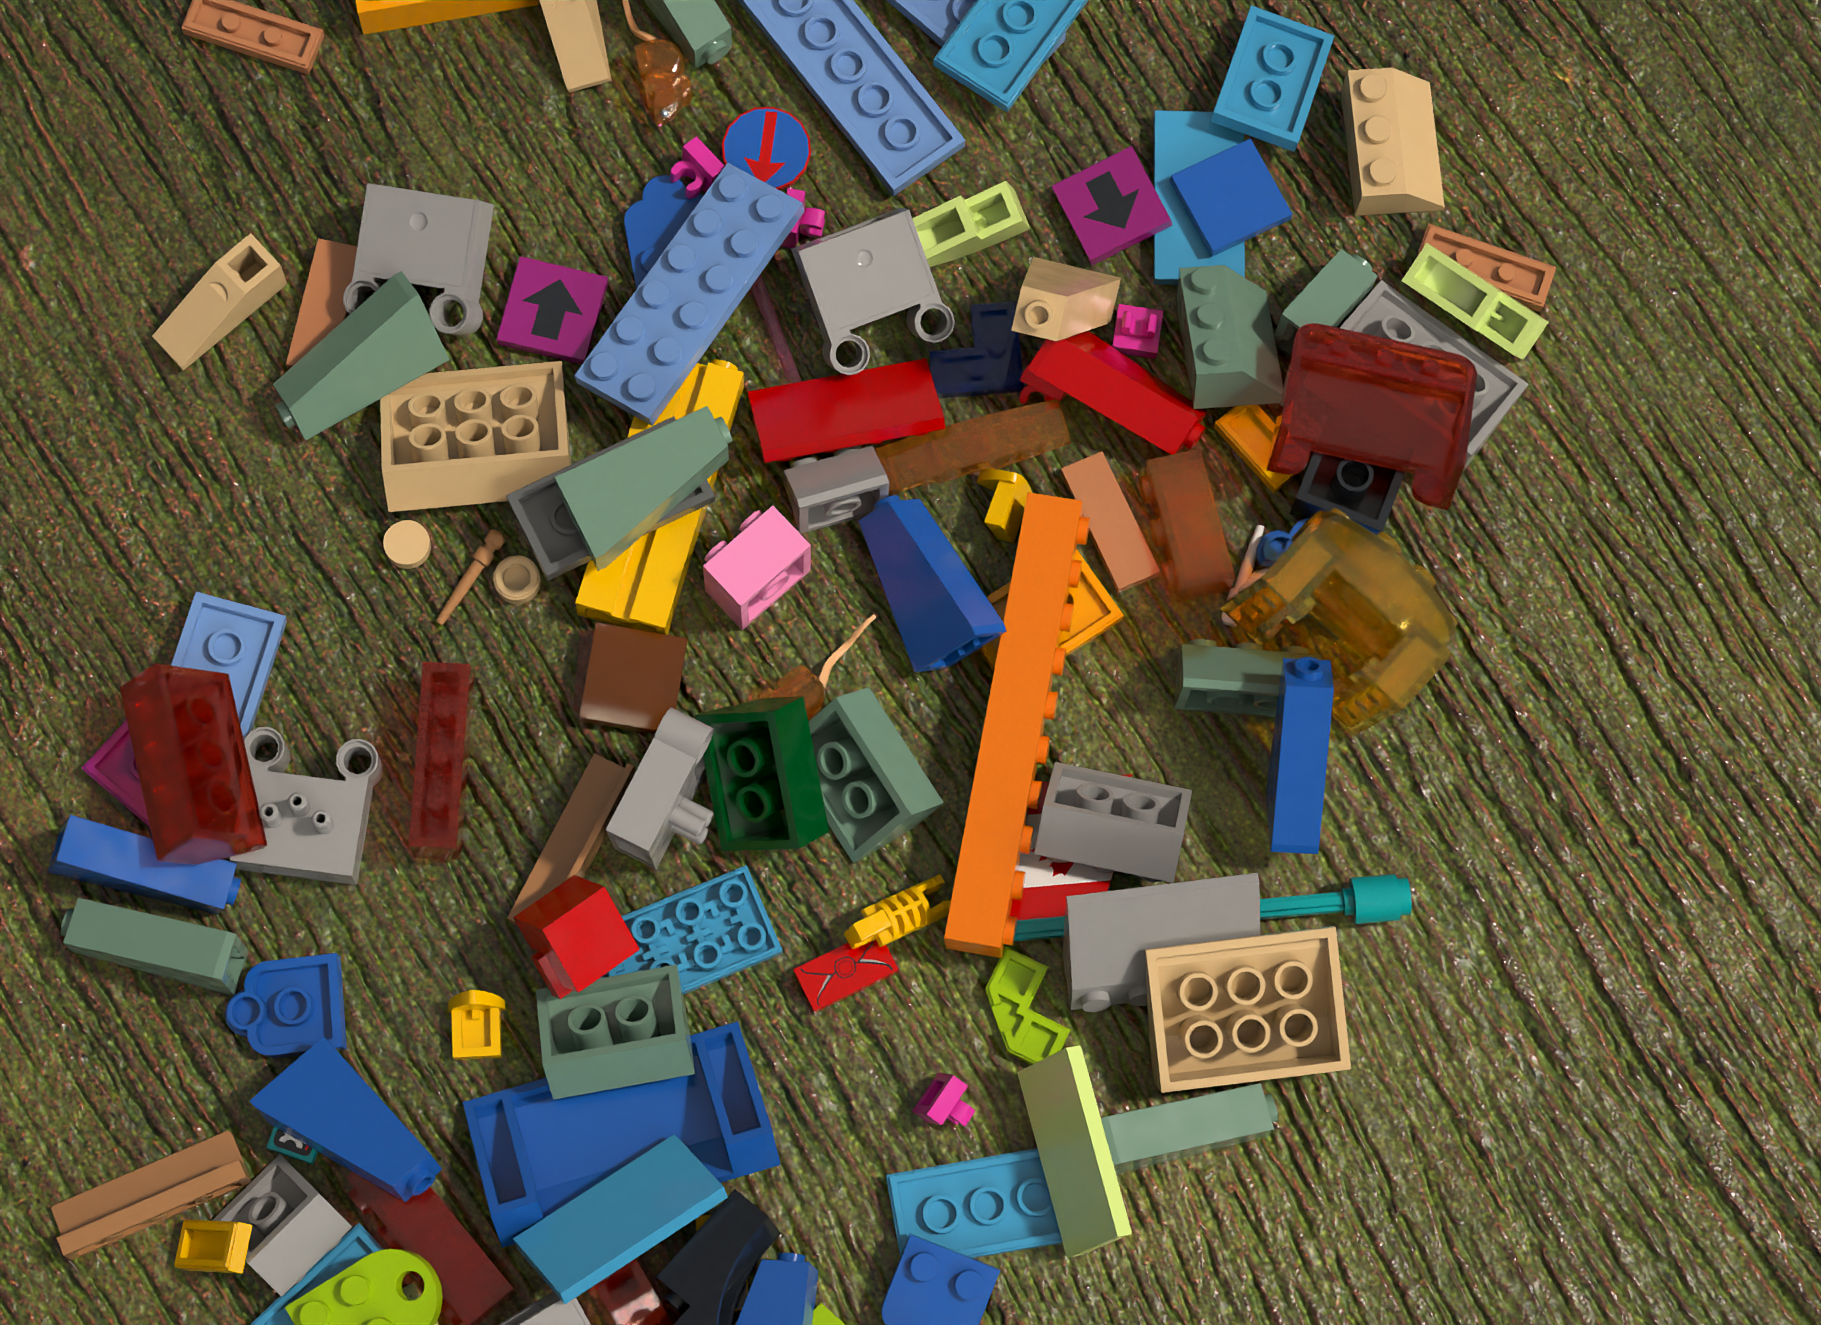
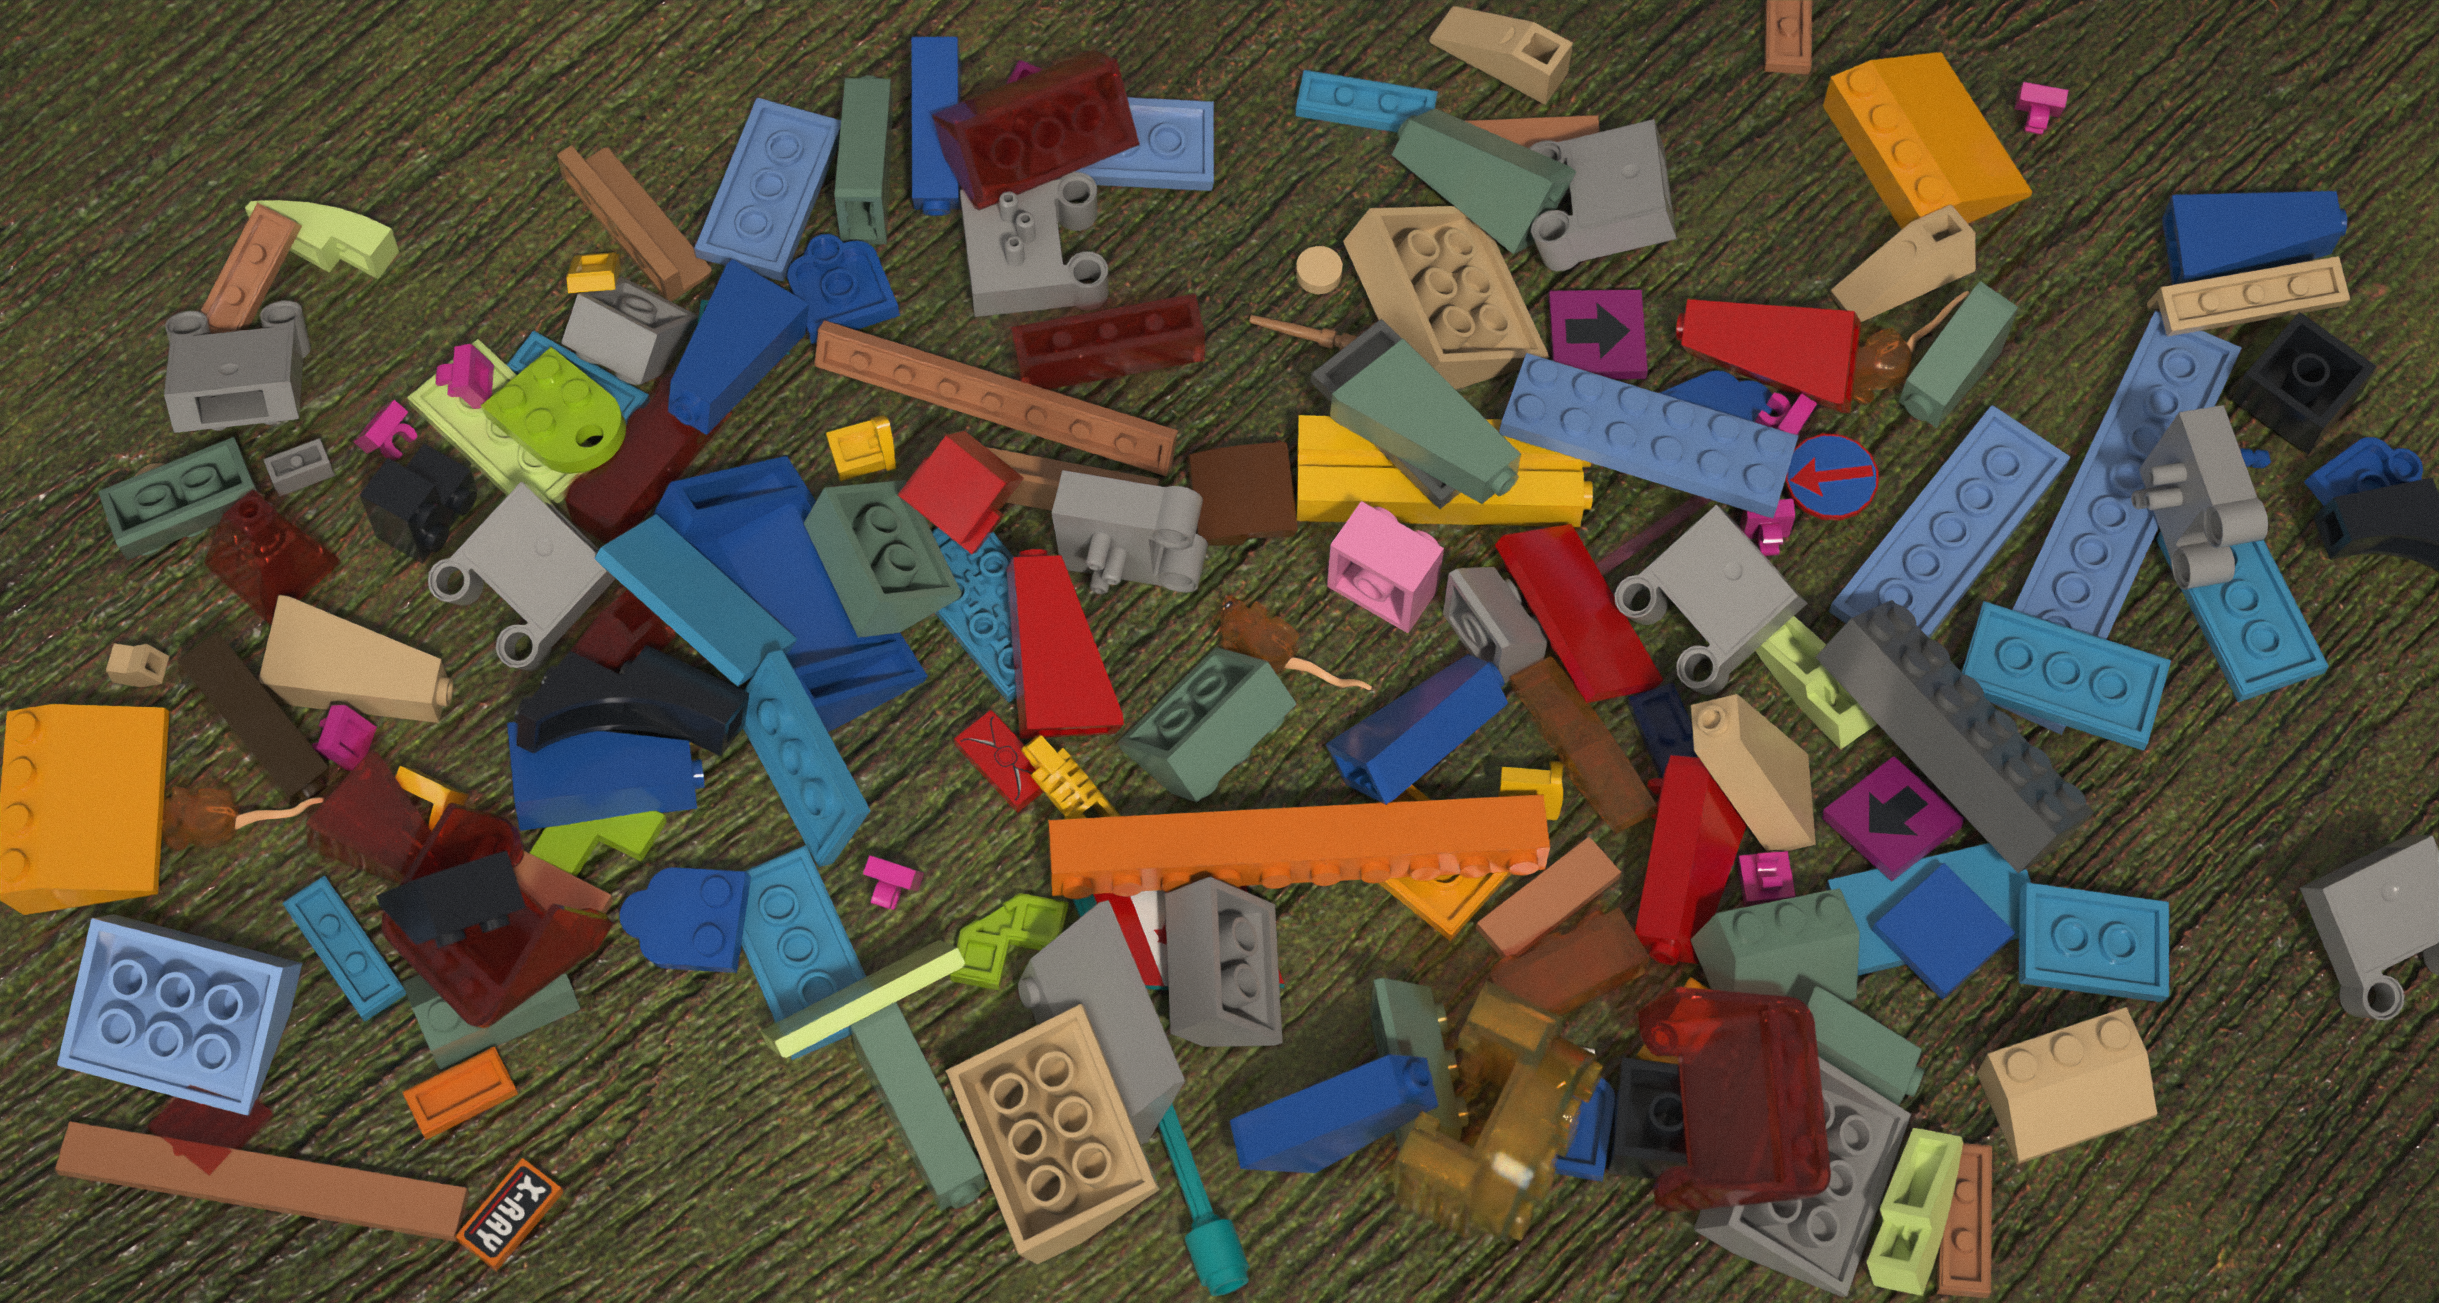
camera: 80 degrees right, 10 degrees down
tan tile [493,556,541,604] -> none
dark green slope [695,696,829,851] -> none
none -> medium blue plate [694,98,841,282]
none -> dark azure tile [743,650,871,867]
none -> nougat tile [814,320,1178,476]
none -> red slope [1006,549,1124,739]
none -> dark azure tile [1296,70,1437,133]
none -> red slope [1676,299,1861,413]
none -> dark grey brick [1815,600,2094,874]

